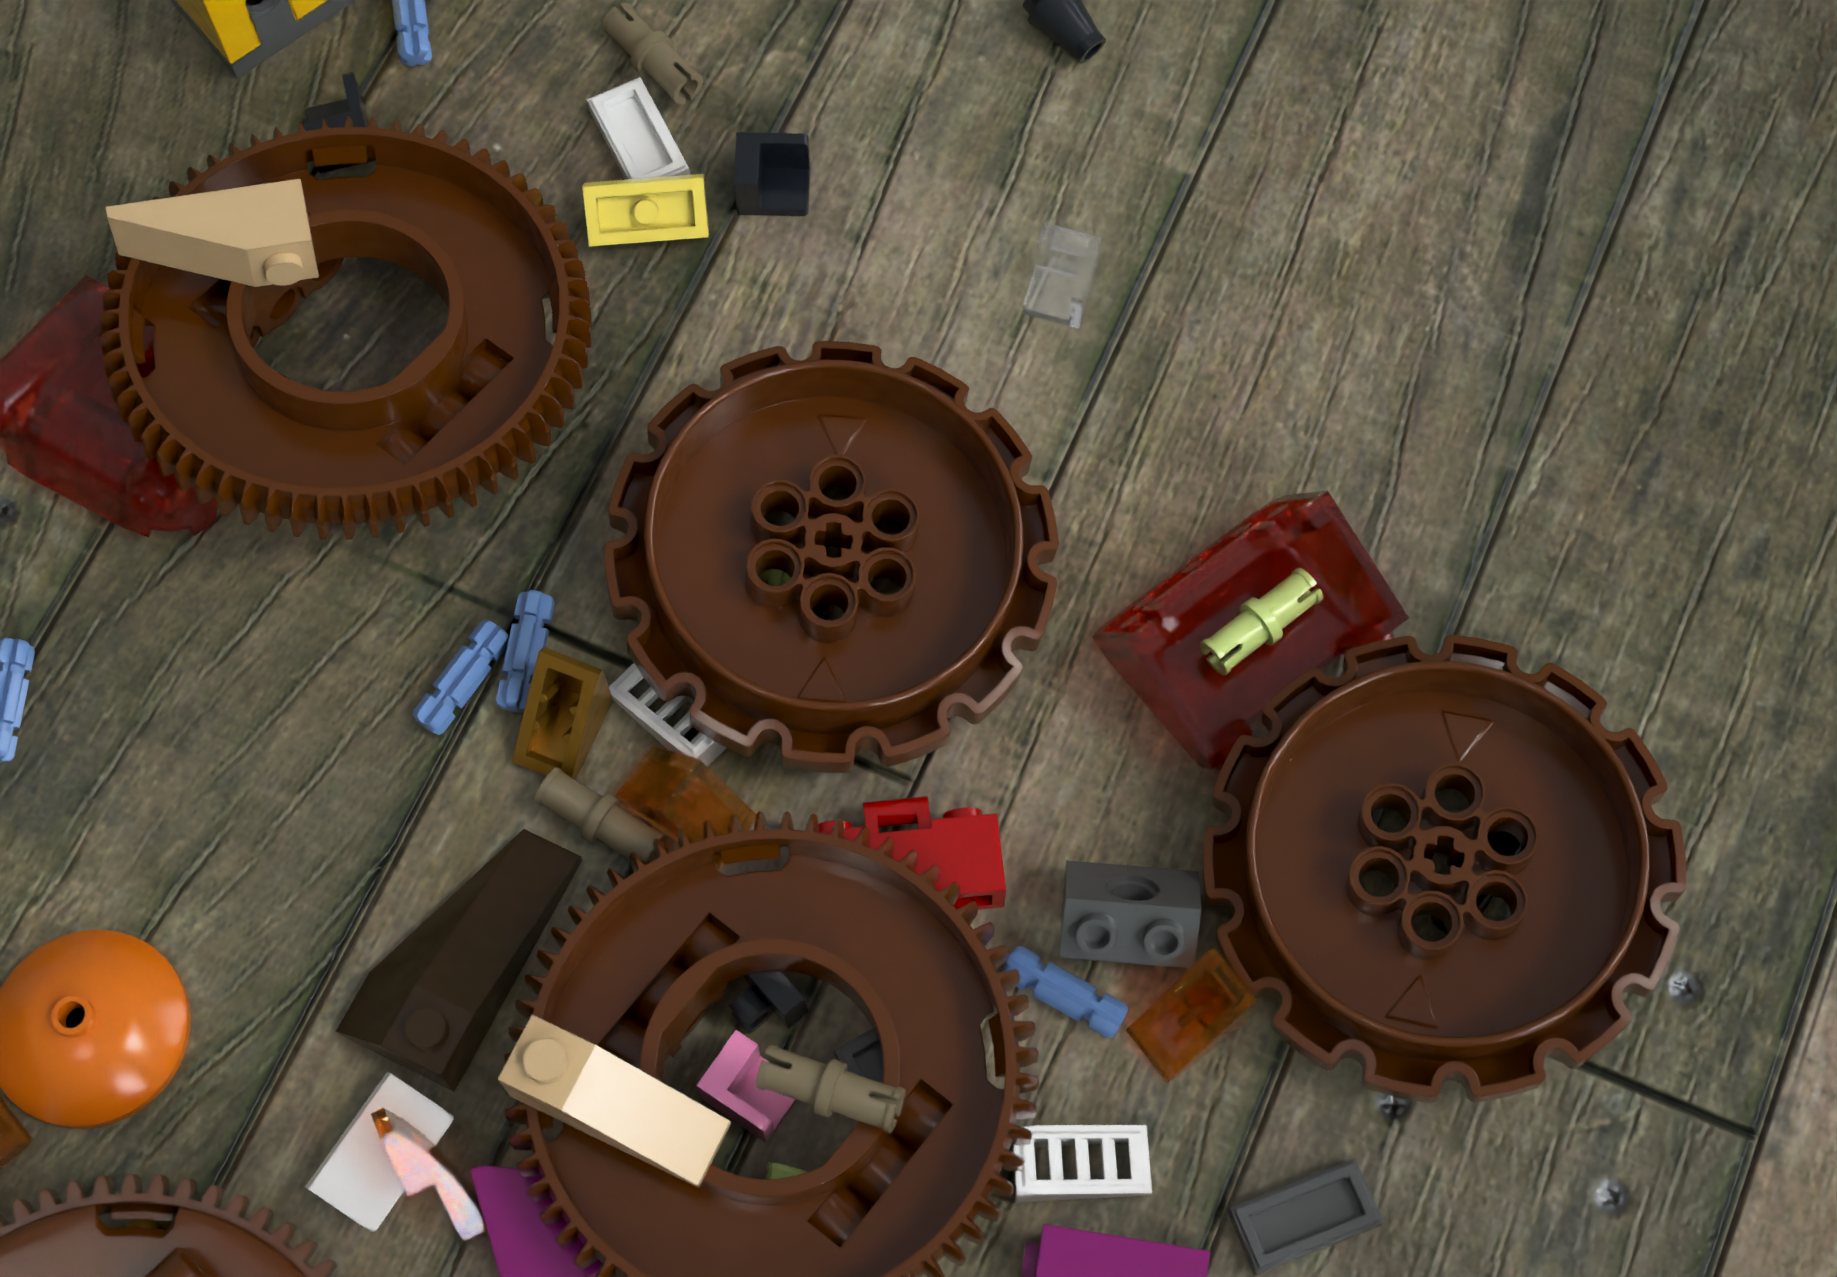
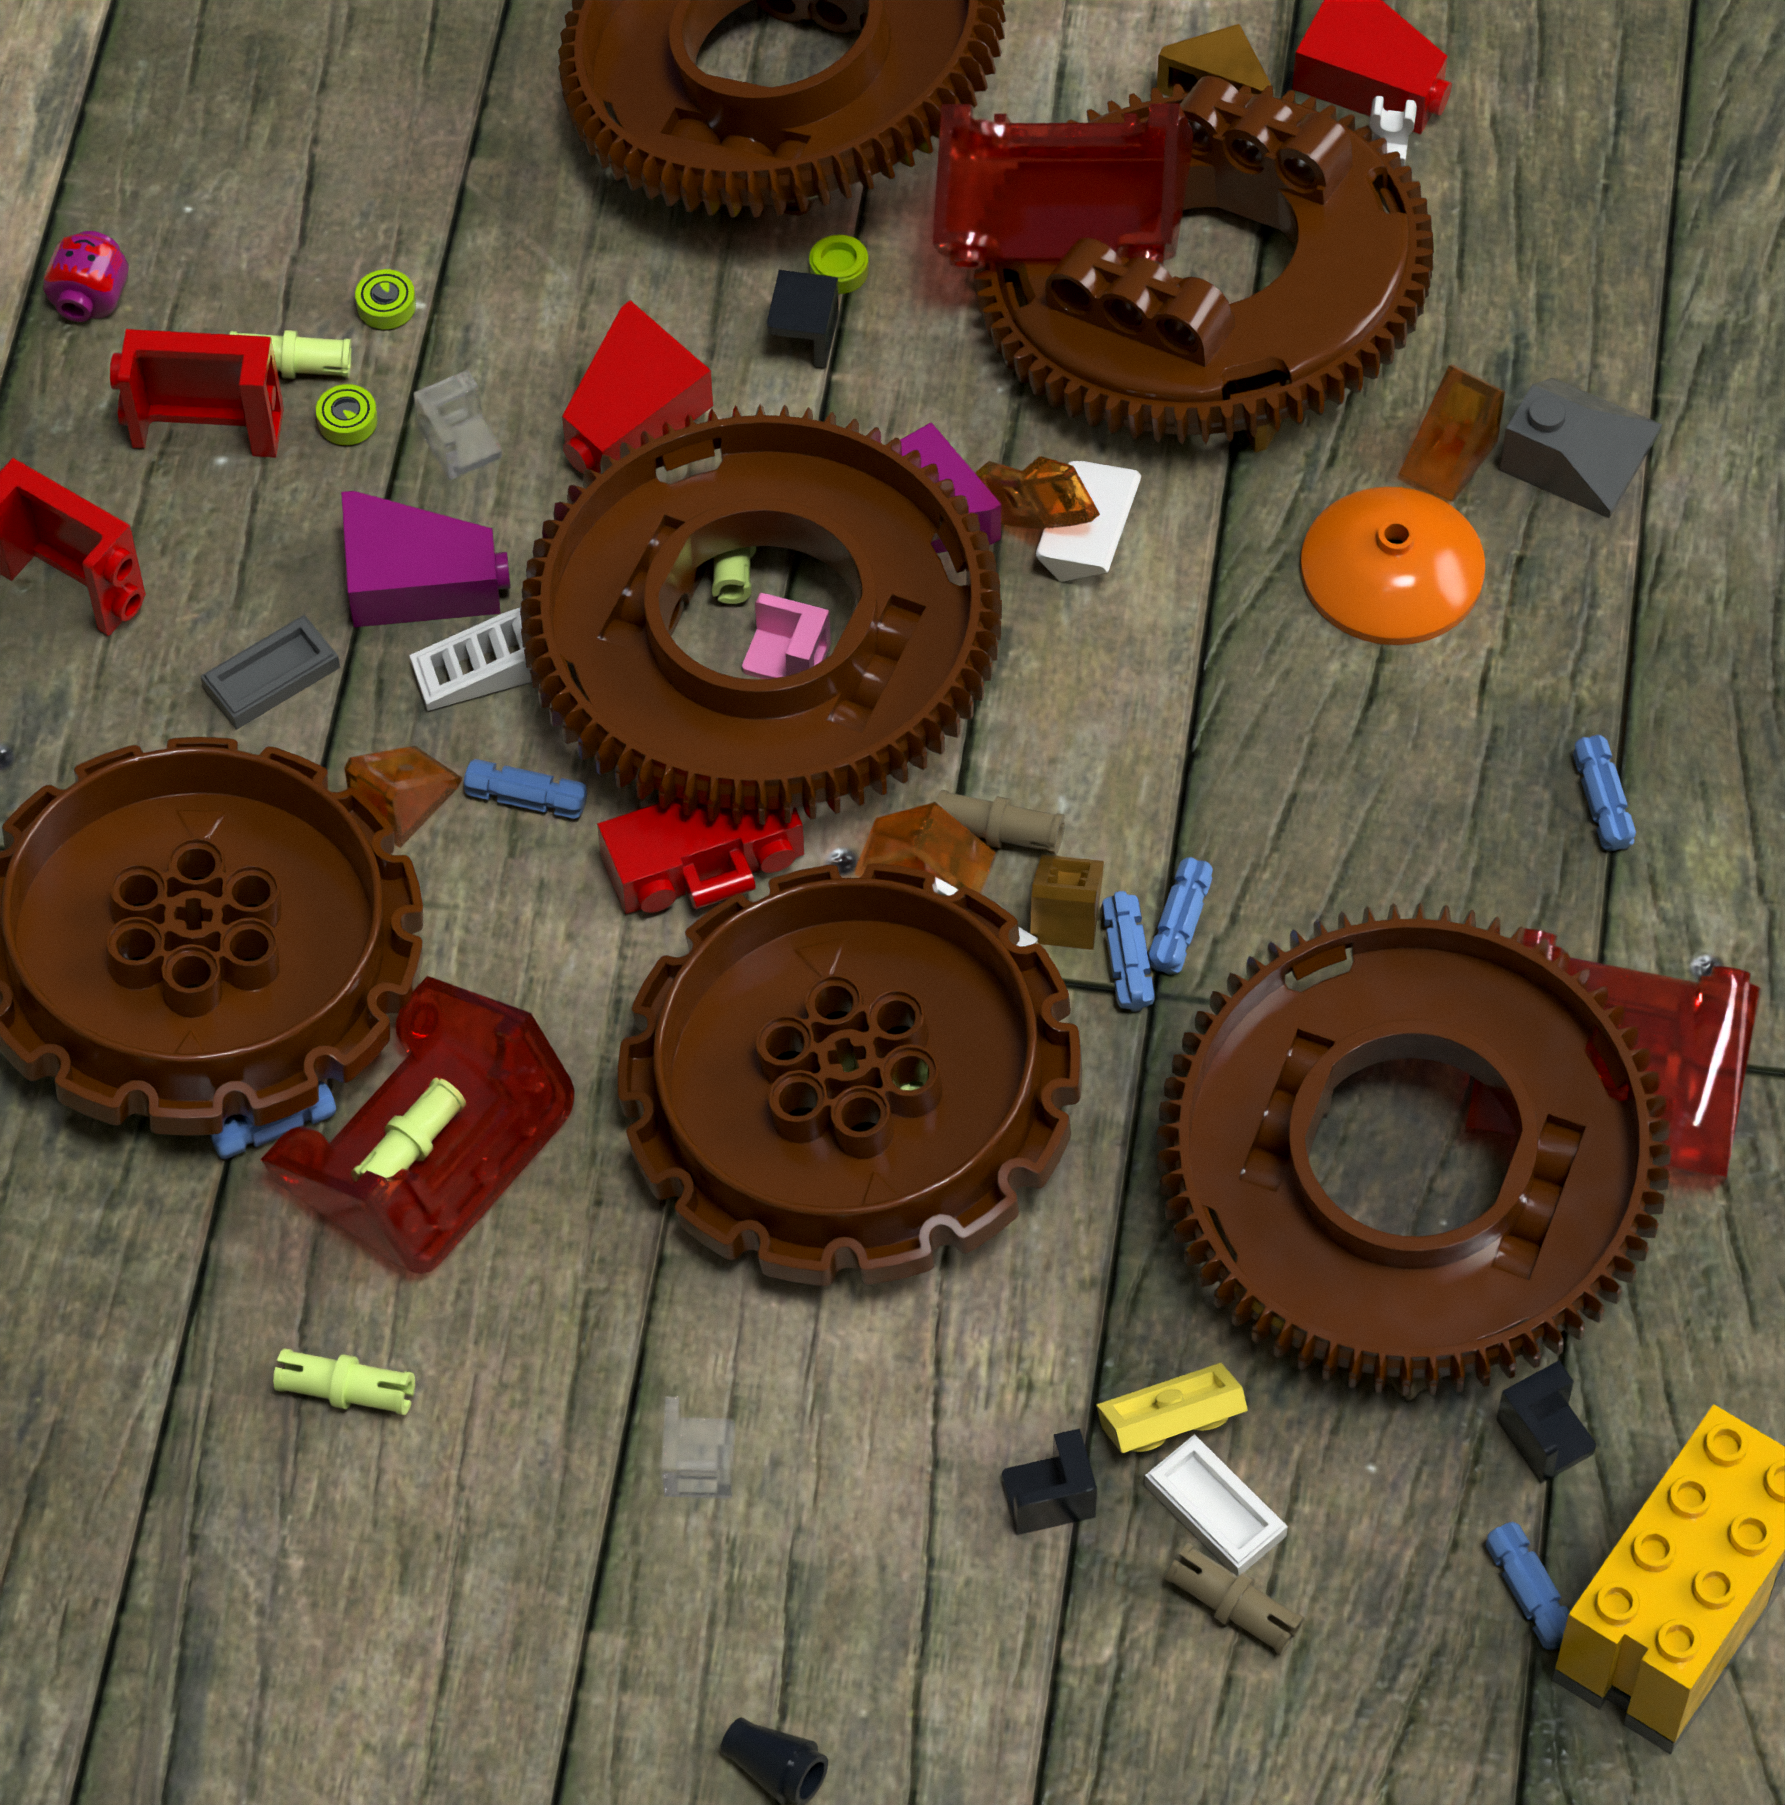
camera: 165 degrees right, 10 degrees down
tan slope [106,179,319,287] -> none
dark brown wedge [336,829,582,1092] -> none
slope [498,1015,731,1188] -> none
dark tan pin [756,1044,906,1133] -> none
dark grey brick [1060,860,1201,969] -> none
none -> yellowish green pin [273,1348,415,1415]

